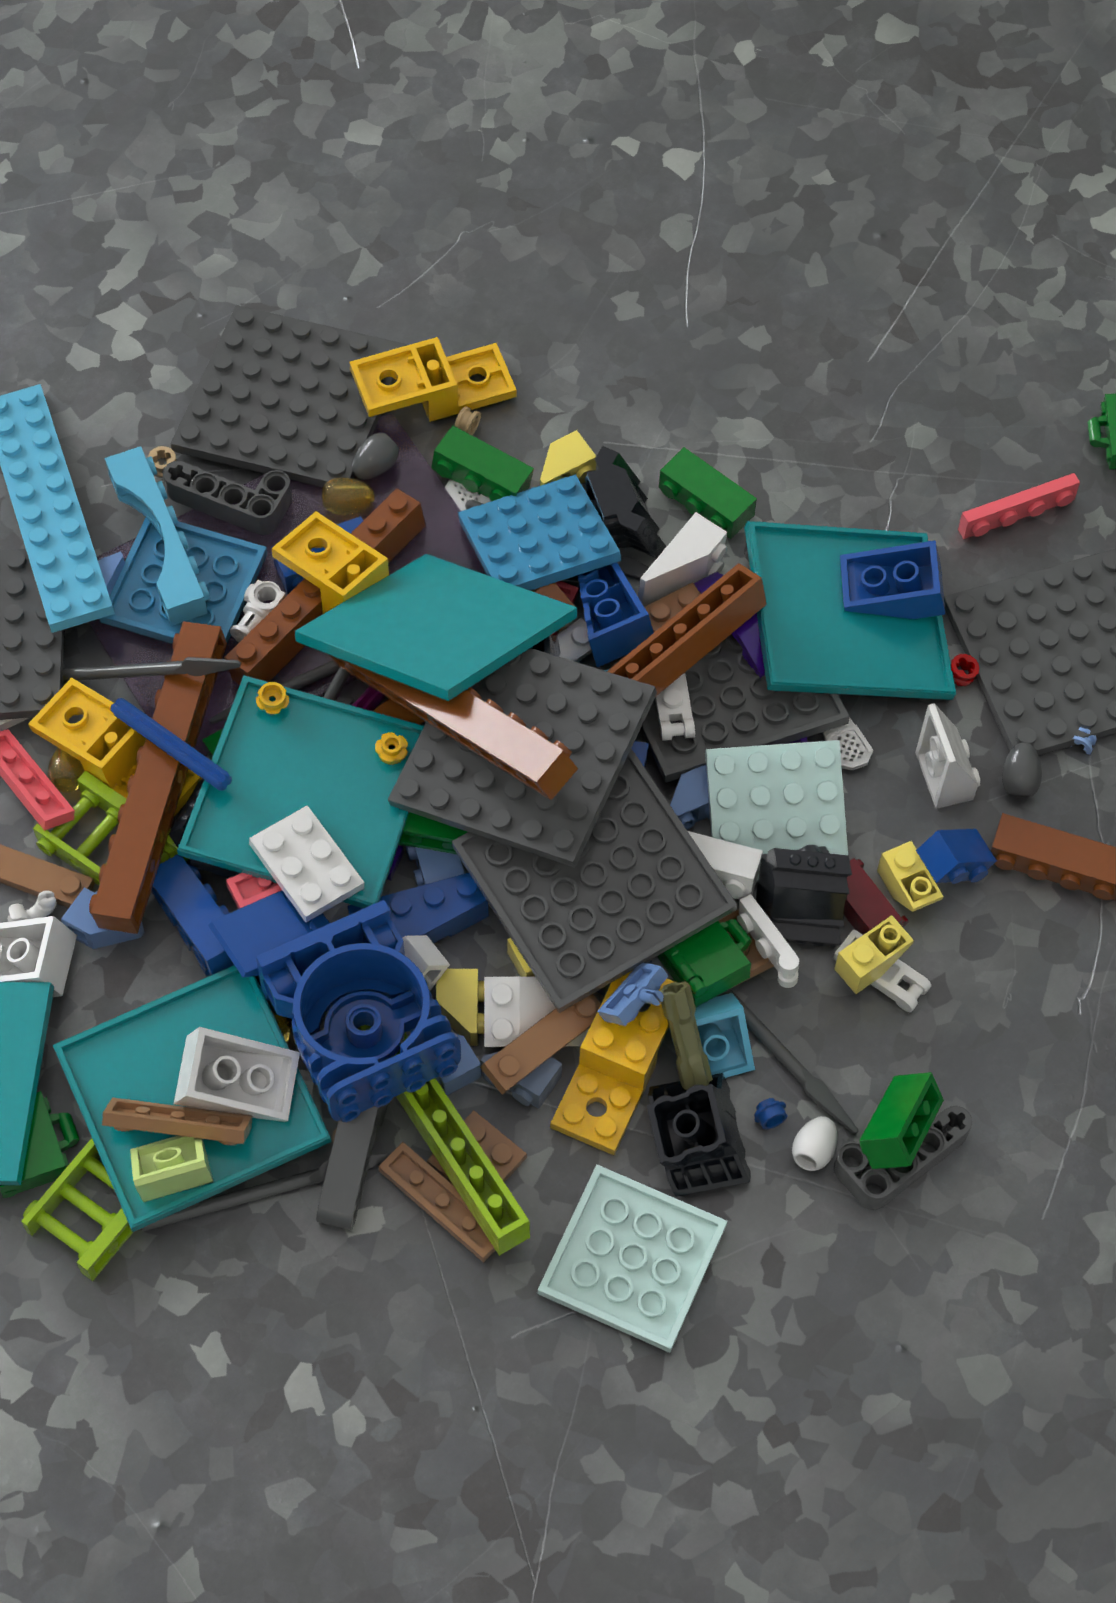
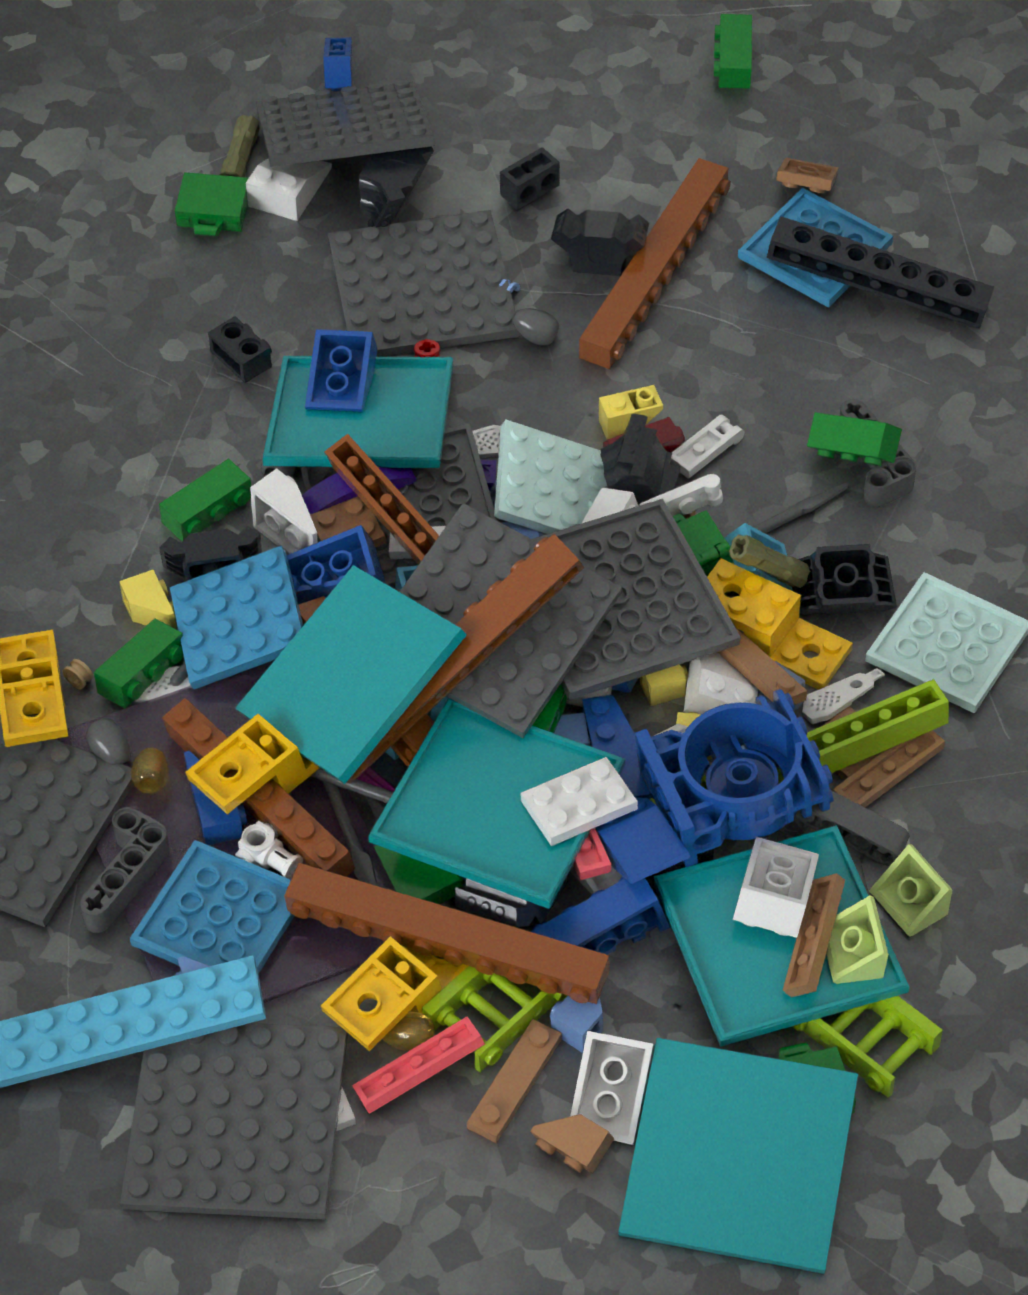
camera: 80 degrees left, 10 degrees down
white arm [7,891,56,922] -> none
dark grey piece [63,657,241,681] -> none
medium azure arch [105,446,210,626] -> none
blue axle [110,698,232,791] -> none
tan bush [148,446,176,477] -> none
yellow plate [256,682,289,714] -> none
yellow plate [375,732,408,765] -> none
medium blue plate [597,962,669,1026] -> none
blue plate [754,1098,787,1130] -> none
white animal [792,1116,838,1171] -> none
light yellow slope [834,915,914,994] -> none
white slope [915,703,980,809] -> none
blue piece [916,829,997,884] -> none
coral plate [958,473,1080,539] -> none
none -> black brick [208,316,272,383]
none -> white piece [802,668,885,724]
none -> yellowish green slope [869,844,952,936]

